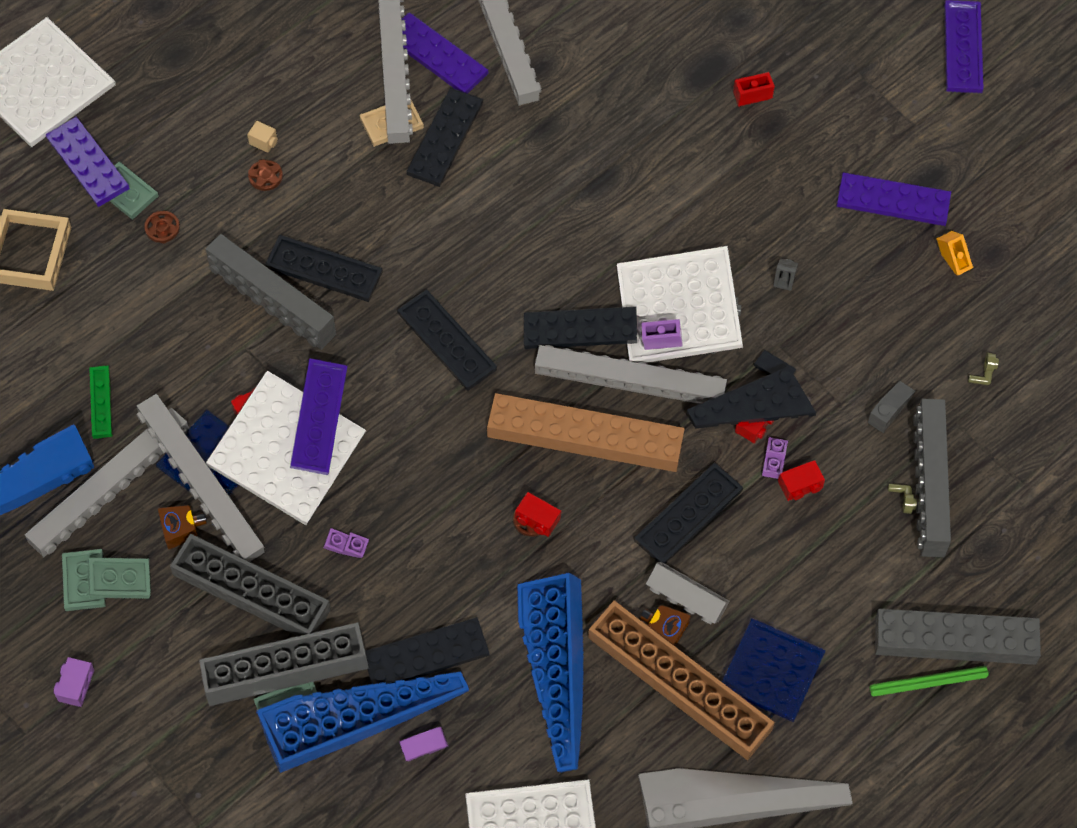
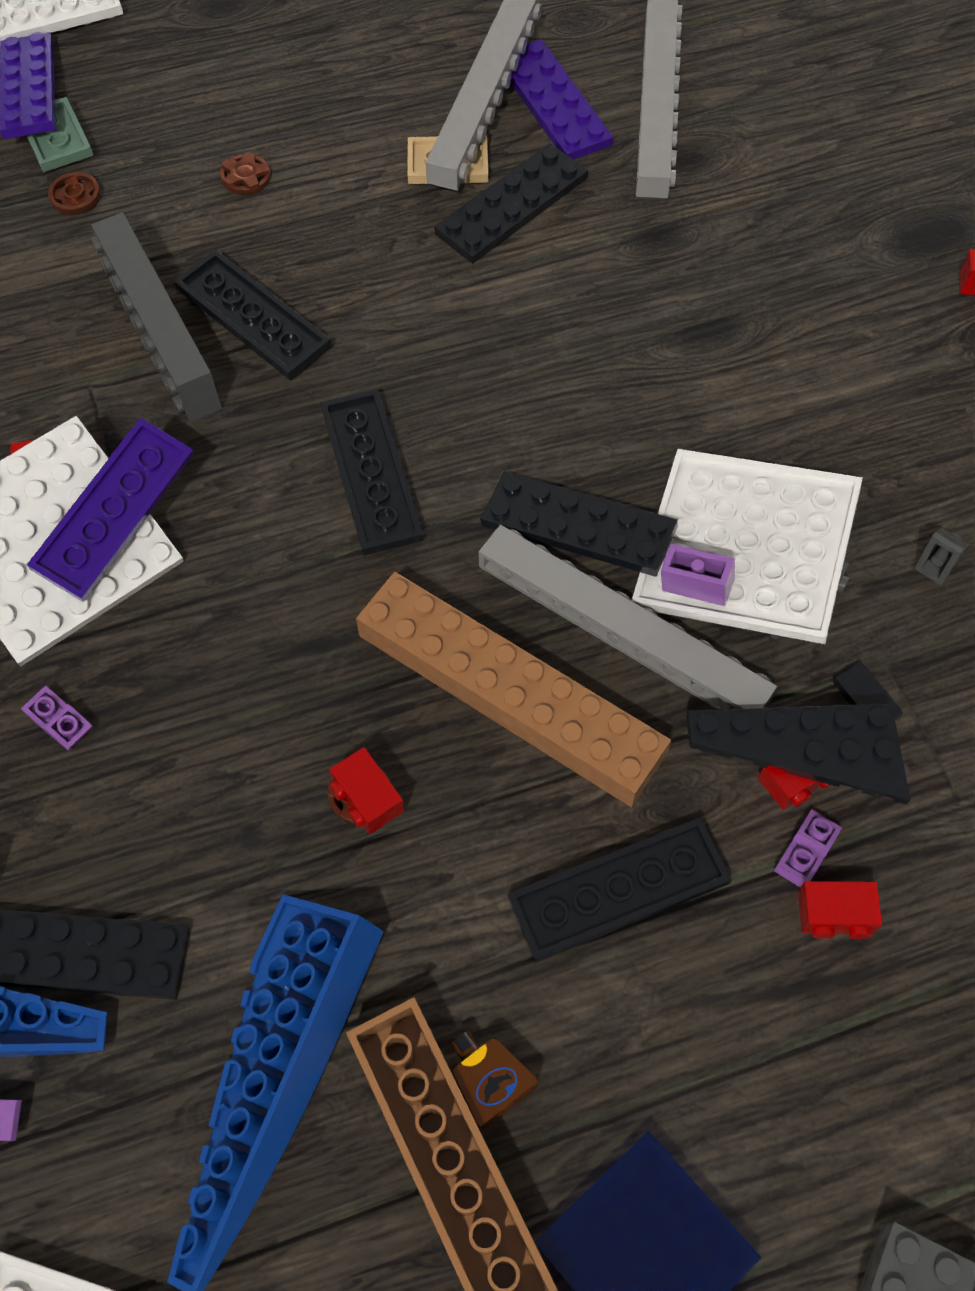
camera: 25 degrees right, 0 degrees up
tan brick [248,121,278,152] -> none
light grey brick [646,562,730,624] -> none

